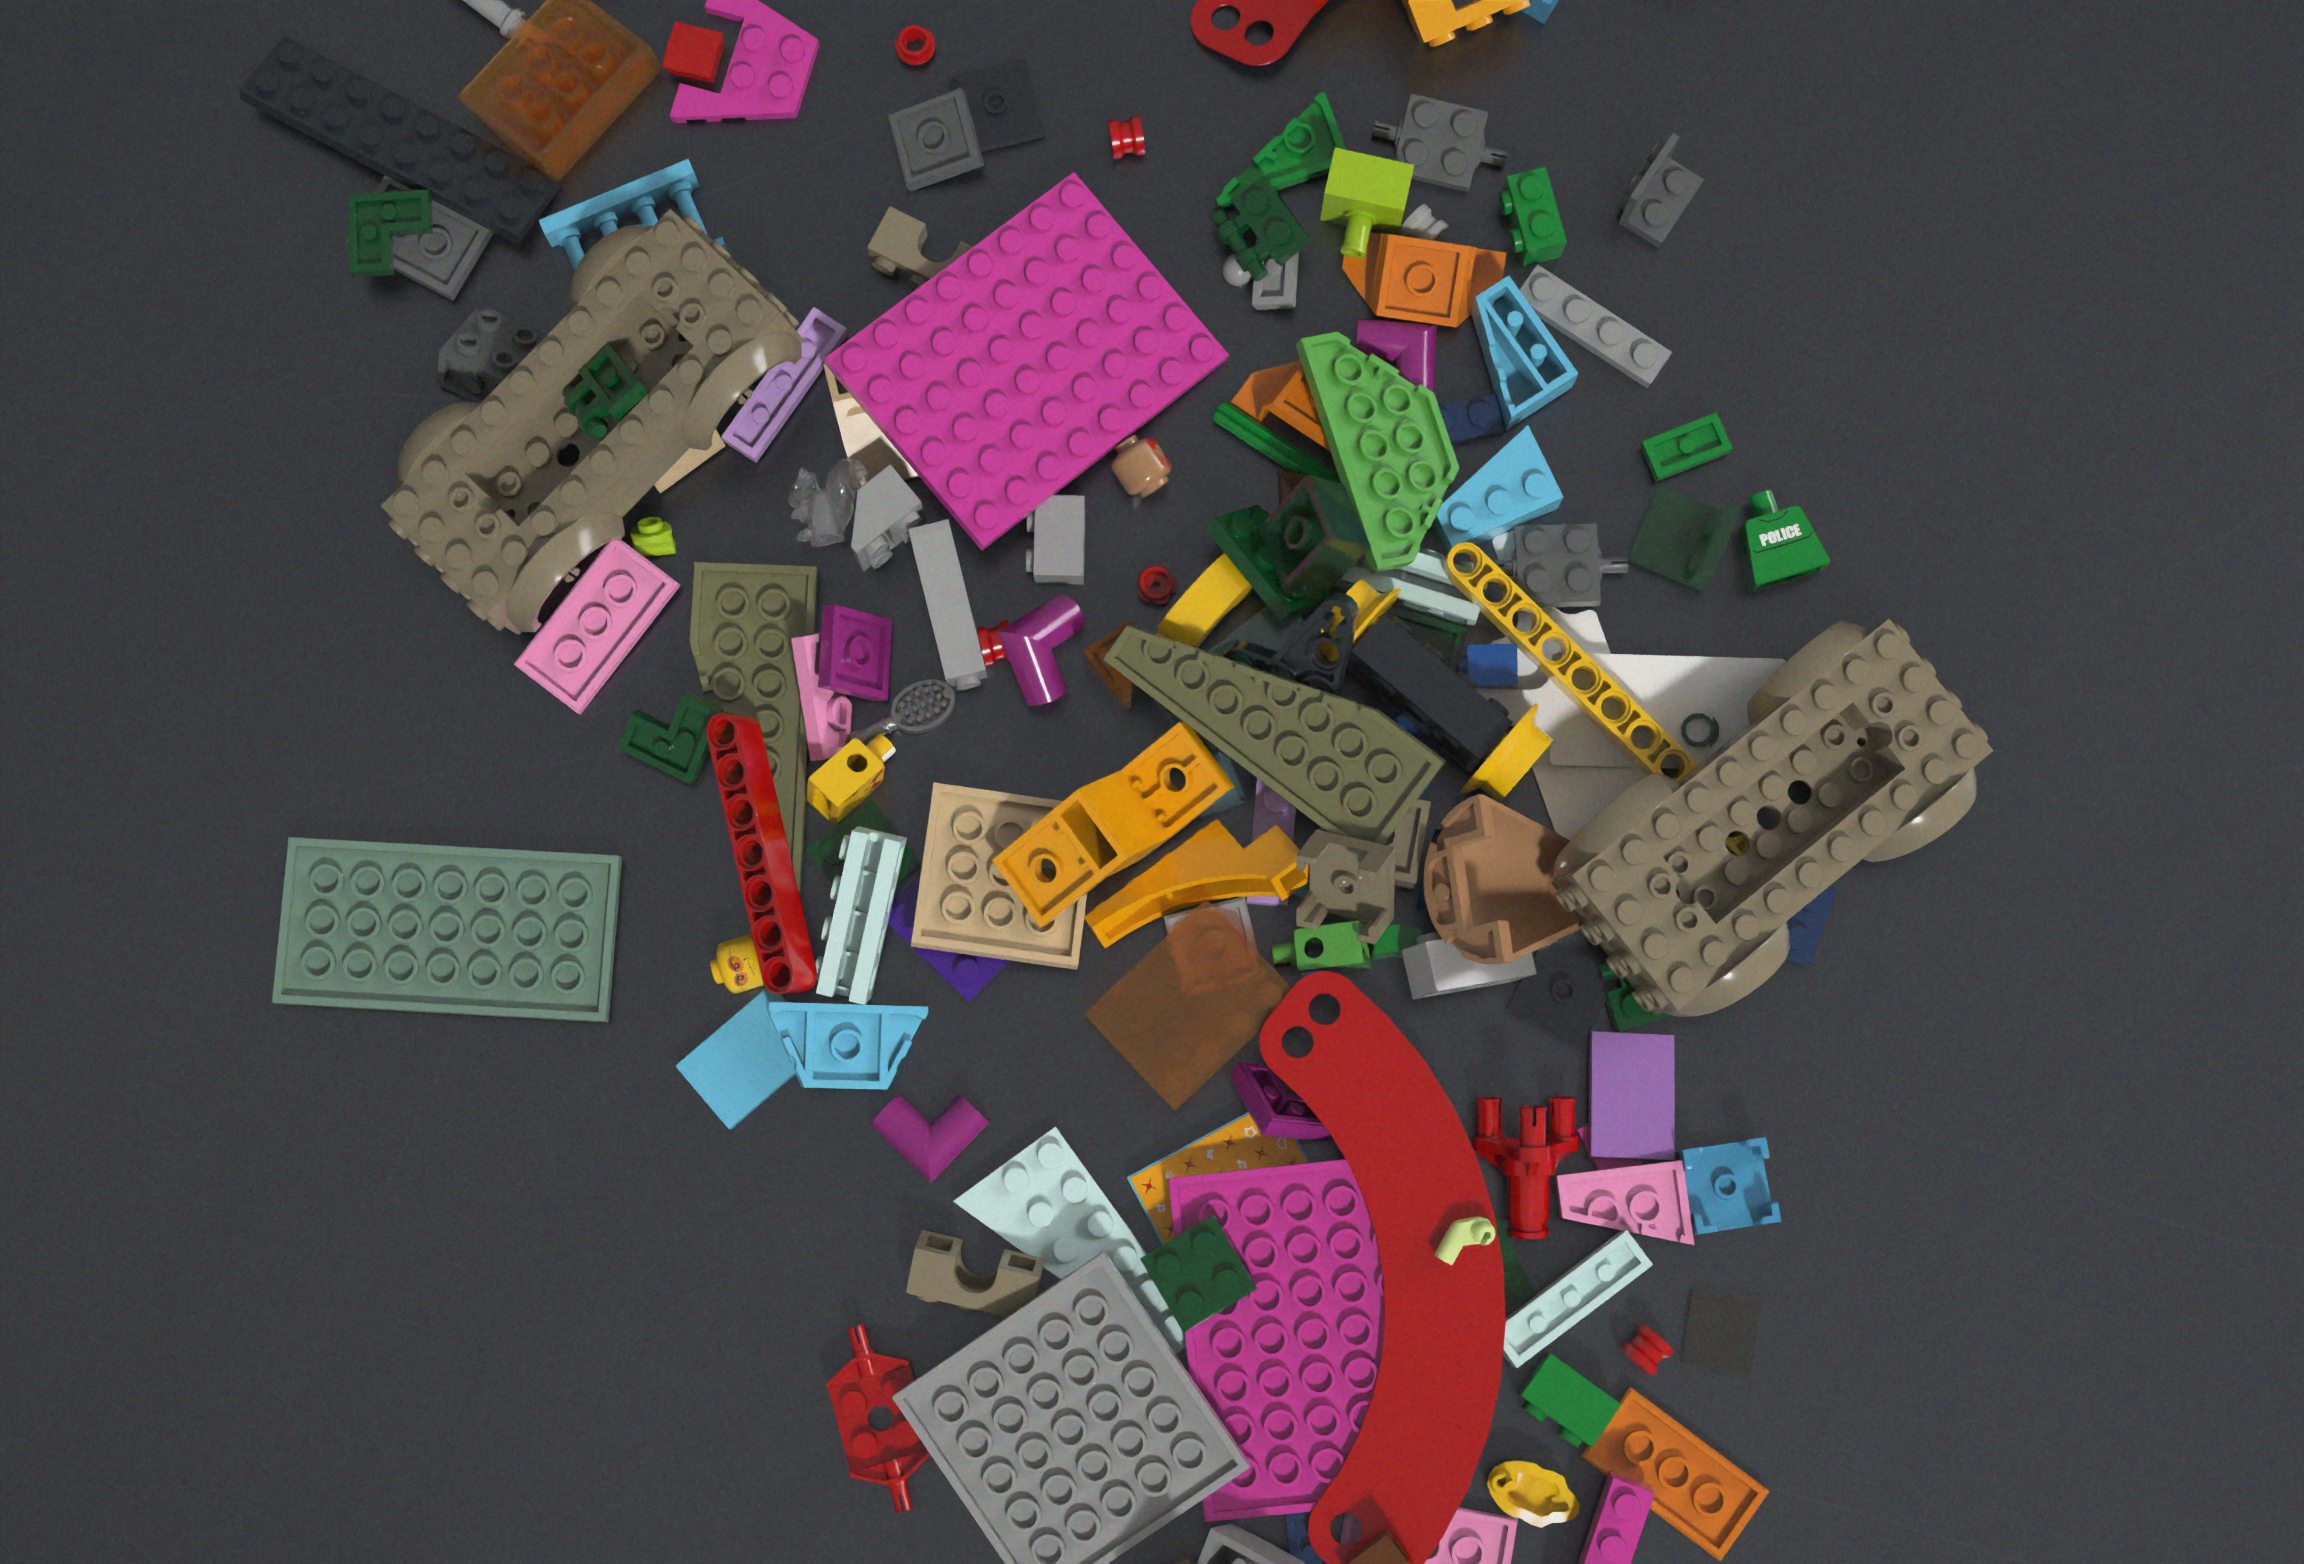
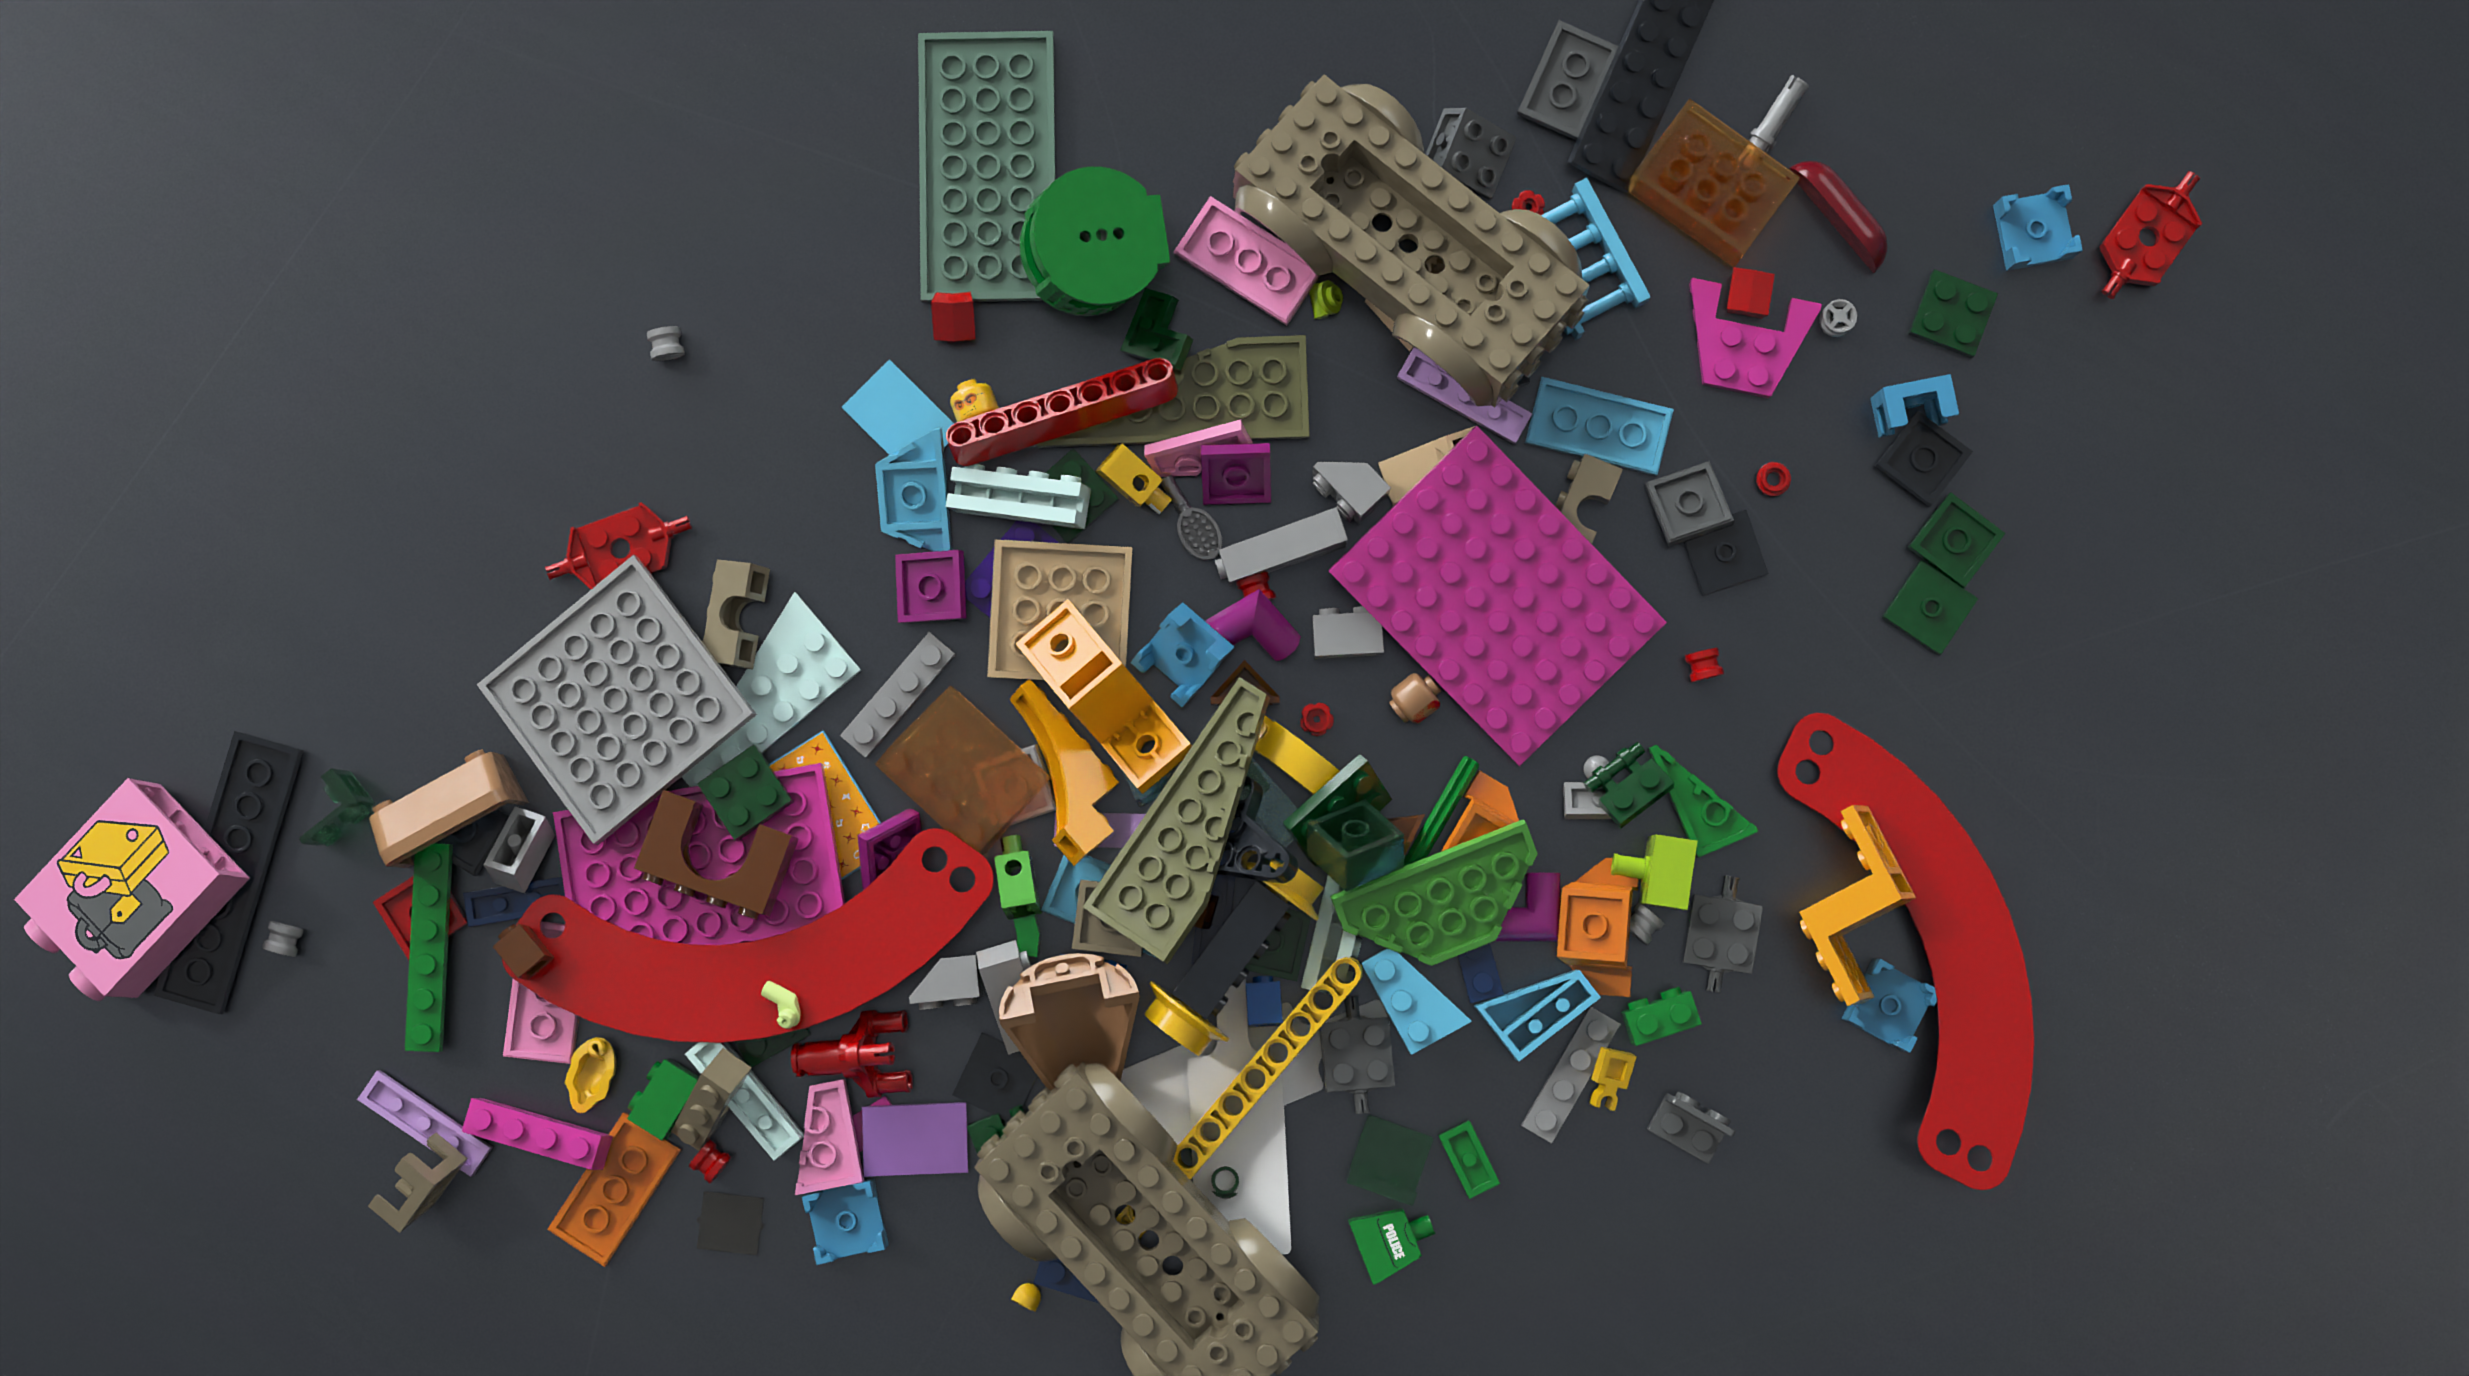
camera: 90 degrees right, 5 degrees up
dark green plate [347,189,433,278] -> none
dark green plate [562,344,649,440] -> none
clear animal [788,458,868,547] -> none
magenta brick [871,1093,989,1183] -> none
dark tan panel [1296,829,1395,944] -> none
none -> reddish brown arch [634,790,799,920]
none -> light grey wheel [647,326,685,361]
none -> dark tan arch [671,1048,752,1151]
none -> light grey plate [840,632,956,758]
none -> magenta plate [895,550,966,624]
none -> light grey slope [909,955,985,1010]
none -> red piece [931,292,976,341]
none -> yellow hinge [1011,1283,1041,1312]
none -> green piece [1020,166,1170,316]
none -> dark azure panel [1130,602,1234,707]
none -> red plate [1512,190,1545,215]
none -> medium azure tile [1525,377,1674,476]
none -> yellow plate [1590,1046,1636,1111]

